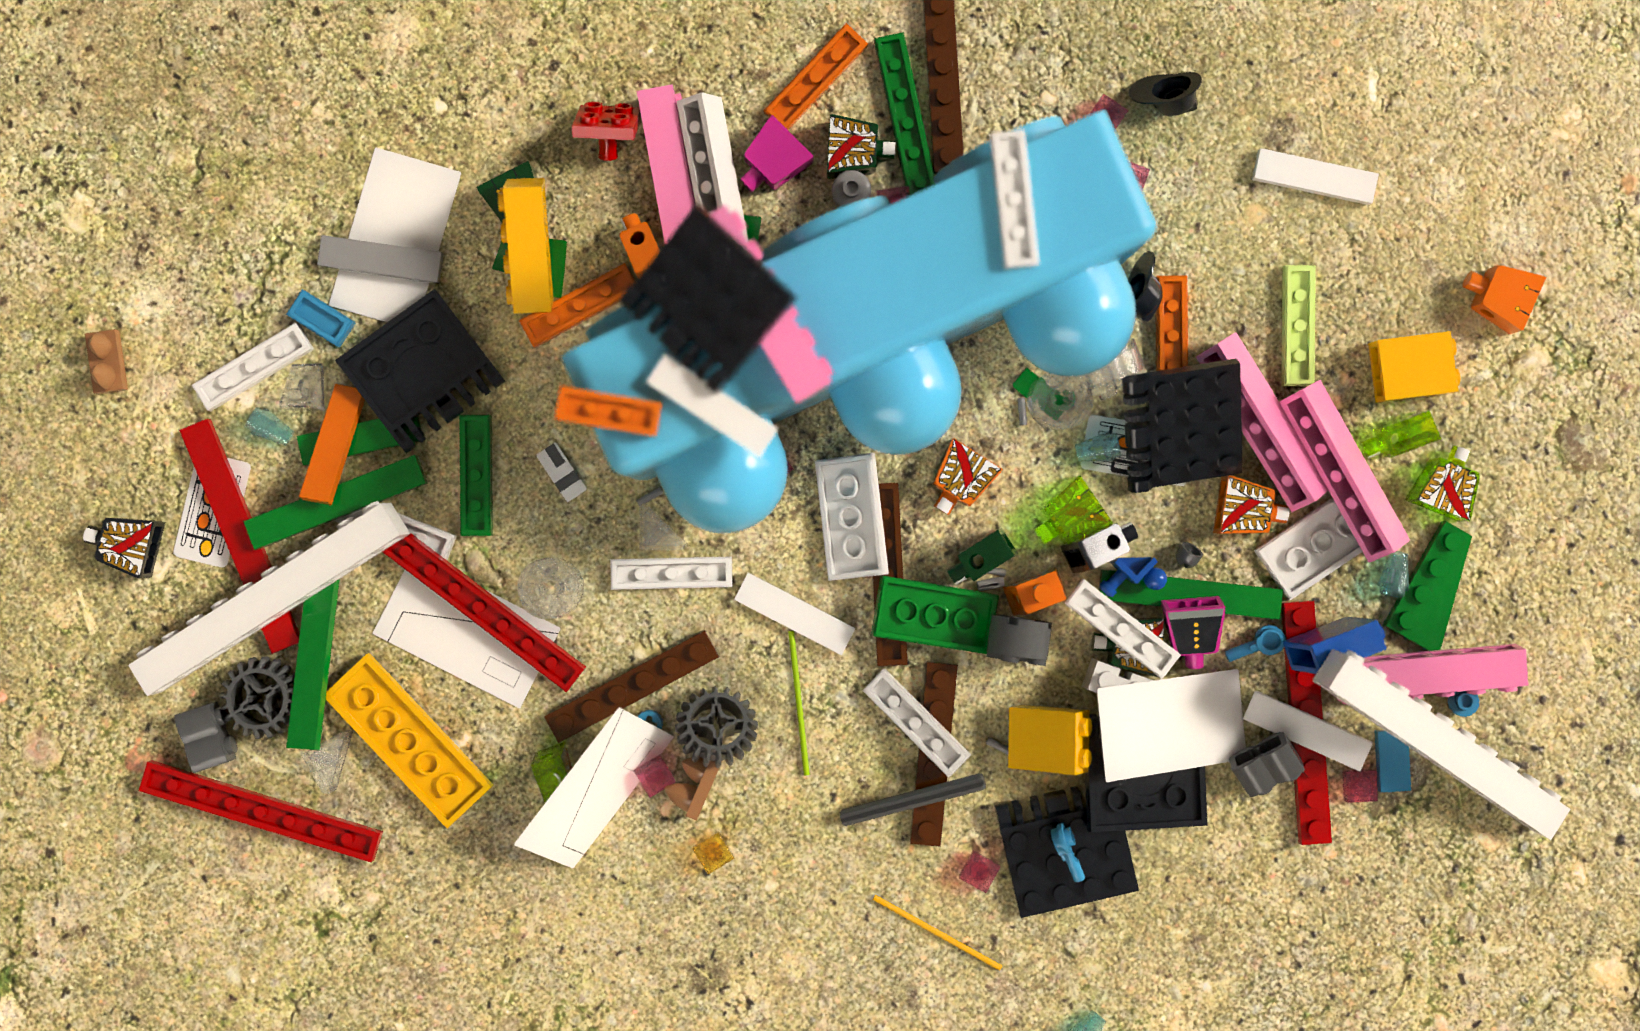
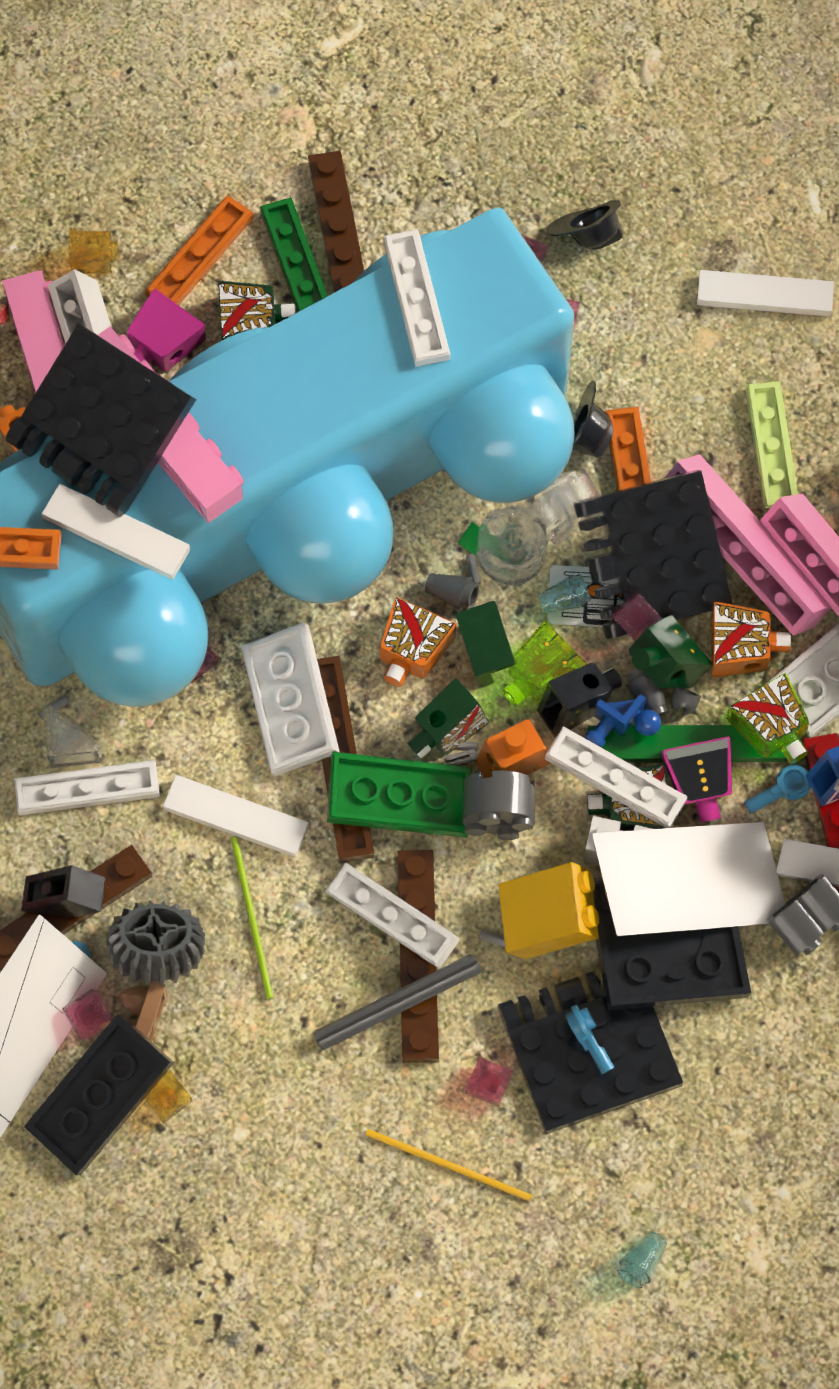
camera: 10 degrees left, 20 degrees down
none -> black slope [21,865,105,917]
none -> black plate [24,1014,175,1176]
none -> clear yellow brick [69,228,119,274]
none -> dark grey cone [425,573,479,610]
none -> dark green panel [455,601,515,687]
none -> clear pink plate [611,592,662,642]
none -> dark grey cone [626,669,668,716]
none -> dark green torso [629,615,713,688]
none -> torso [726,673,809,764]

